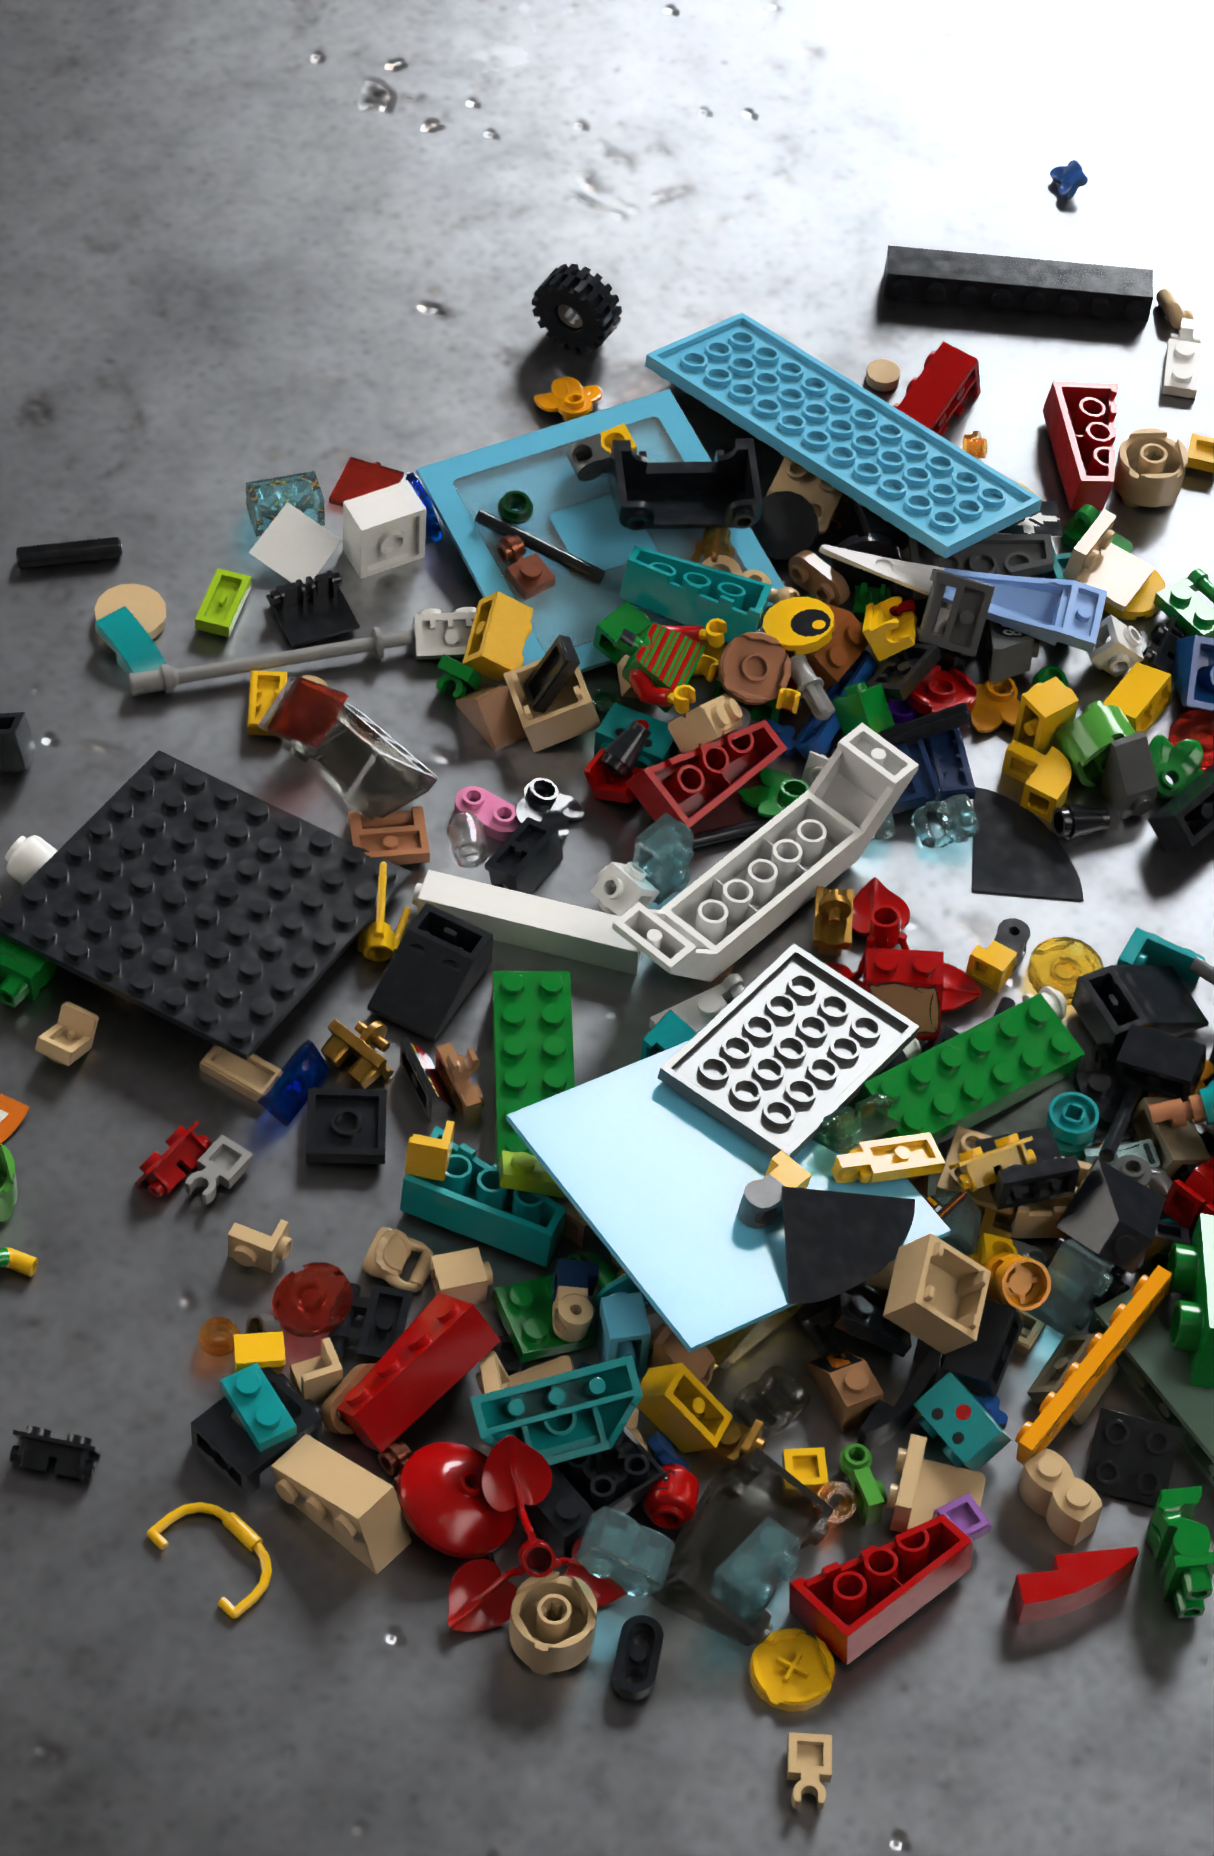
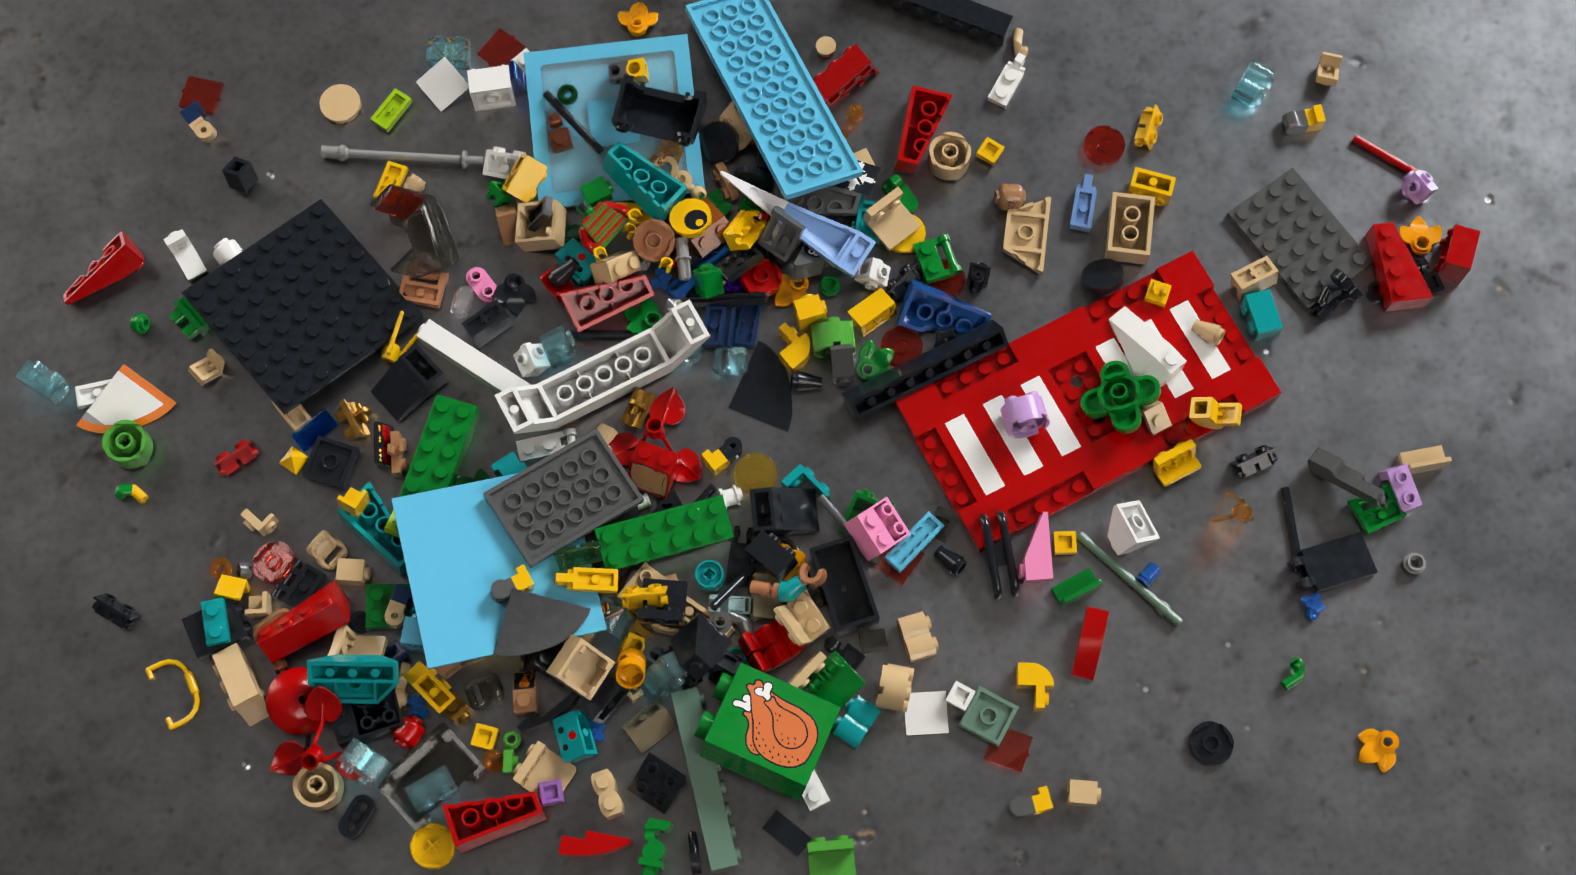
camera: 25 degrees right, 20 degrees up
black axle [16,537,123,568] -> none
teal slope [95,606,167,674] -> none
light grey plate [186,1134,254,1204] -> none
black hinge [266,570,360,648] -> none
light orange plate [1015,1265,1172,1465] -> none
none -> yellow slope [279,446,309,476]

